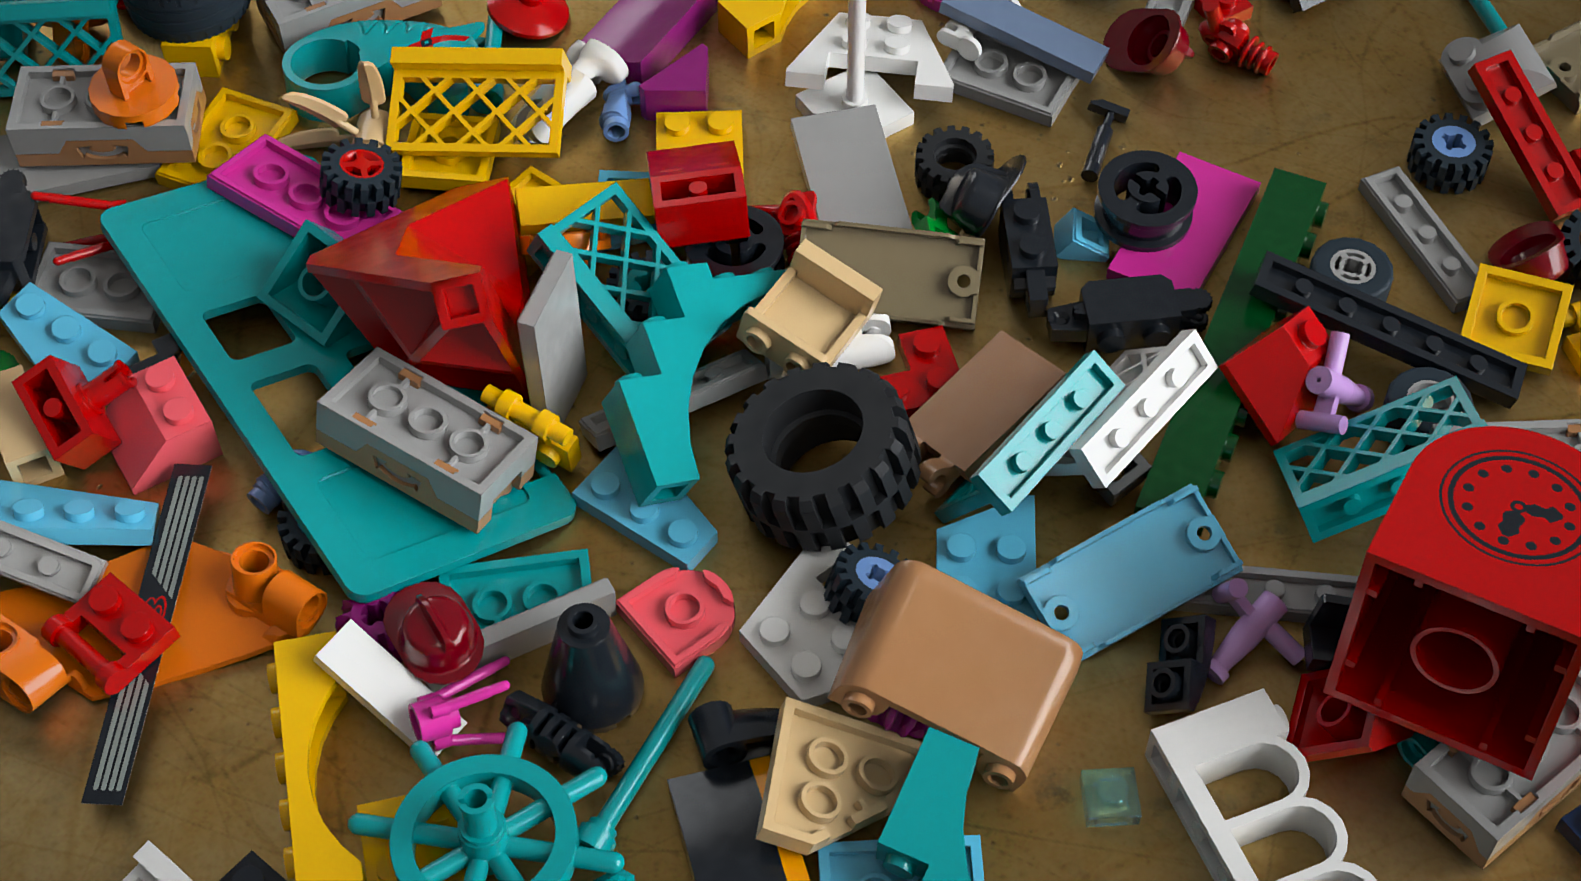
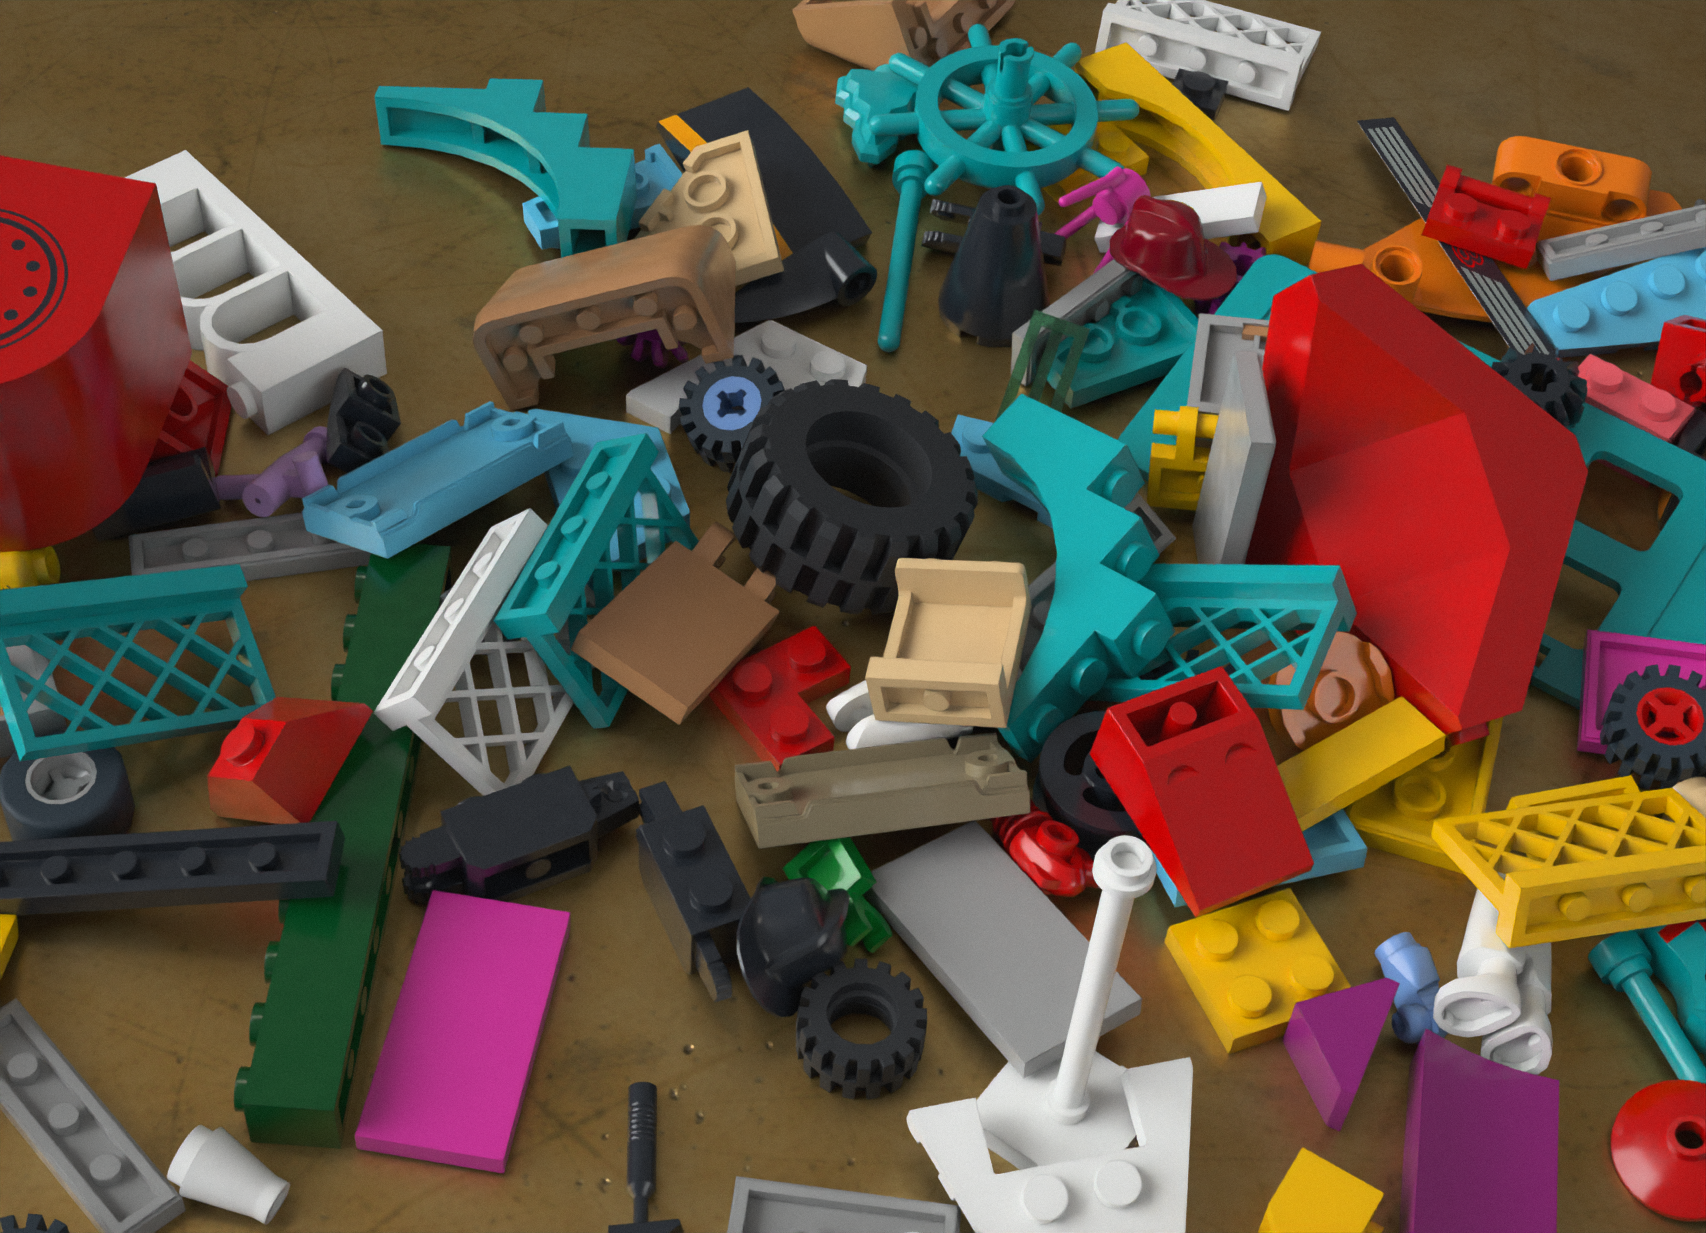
camera: 155 degrees right, 5 degrees down
teal slope [257,219,357,347] -> none
coral tile [616,567,735,678] -> none
medium azure slope [1054,207,1109,262] -> none
clear light blue plate [1080,767,1142,827] -> none
black wheel [1094,150,1198,252] -> none
lavender piece [1295,331,1375,435] -> none
black wheel [1309,237,1394,302] -> none
none -> white cone [167,1125,290,1225]
none -> clear green tile [994,309,1090,422]
none -> black gear [1491,343,1588,429]

